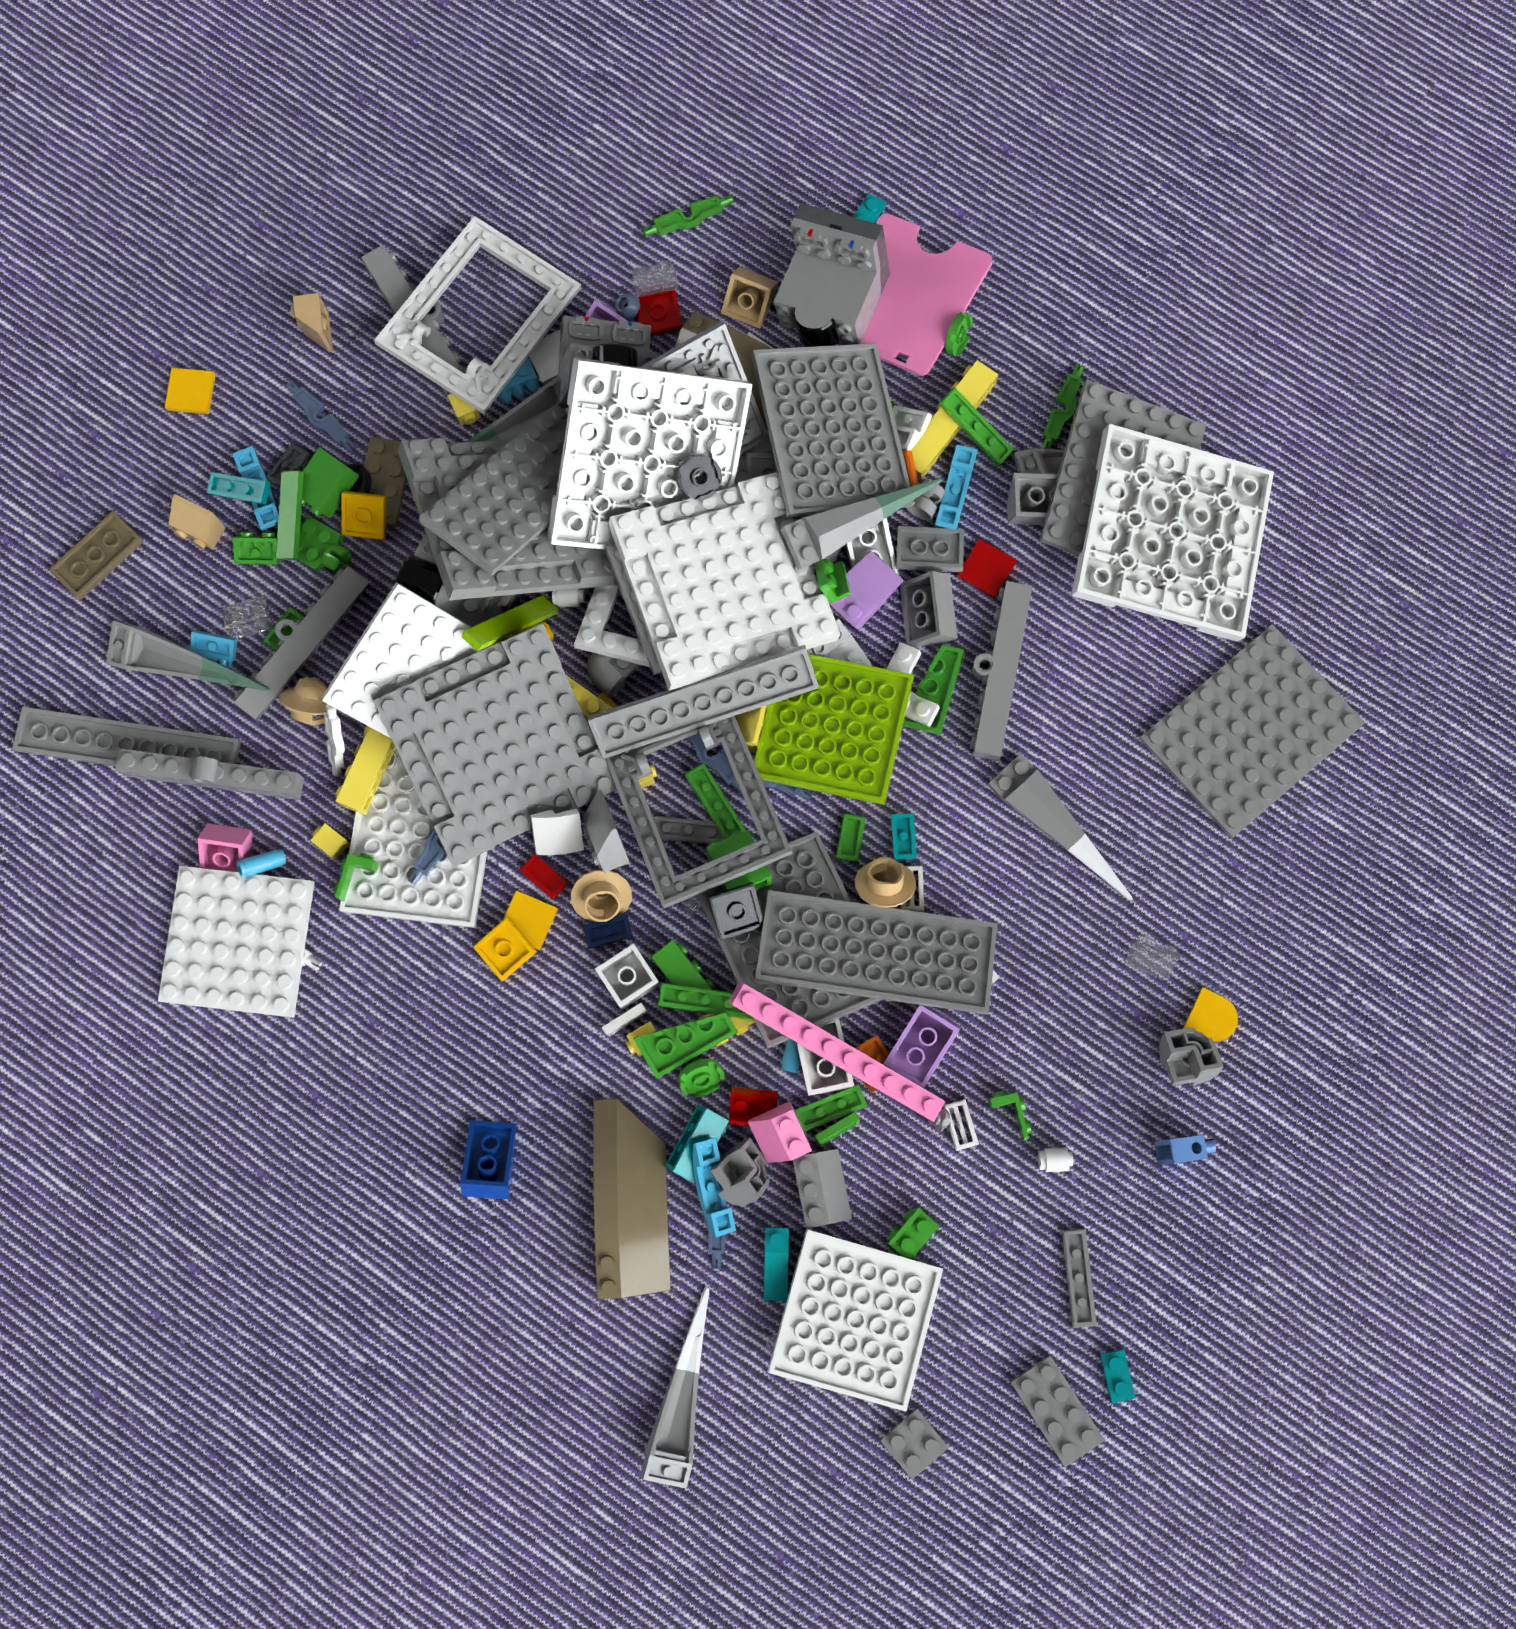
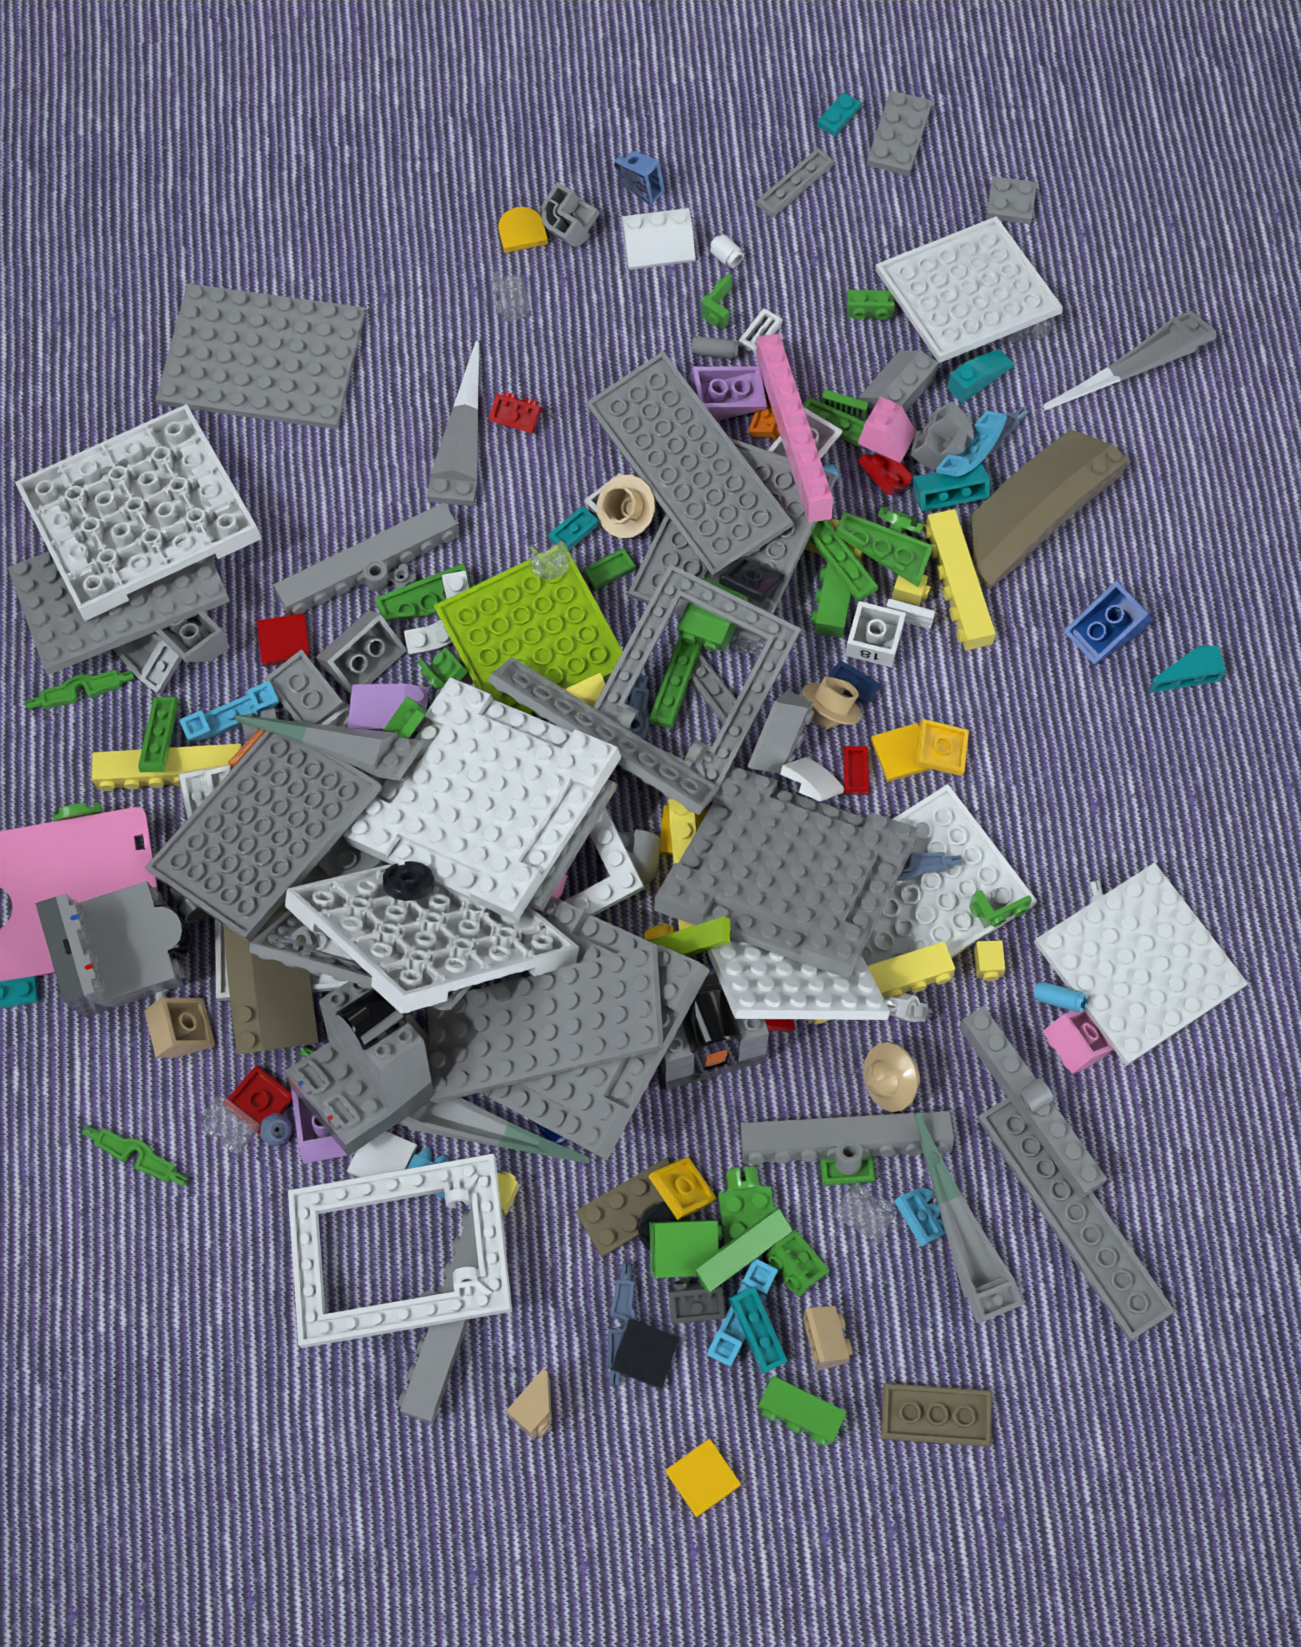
camera: 135 degrees left, 10 degrees down
none -> light grey plate [388,564,416,589]
none -> bright green bracket [417,647,468,690]
none -> red bracket [488,391,544,434]
none -> clear bracket [529,540,570,583]
none -> black tile [610,1318,679,1390]
none -> white slope [622,208,695,270]
none -> light grey piece [691,336,739,359]
none -> bright green brick [758,1375,847,1447]
none -> light yellow brick [923,509,996,651]
none -> teal slope [1149,645,1226,693]

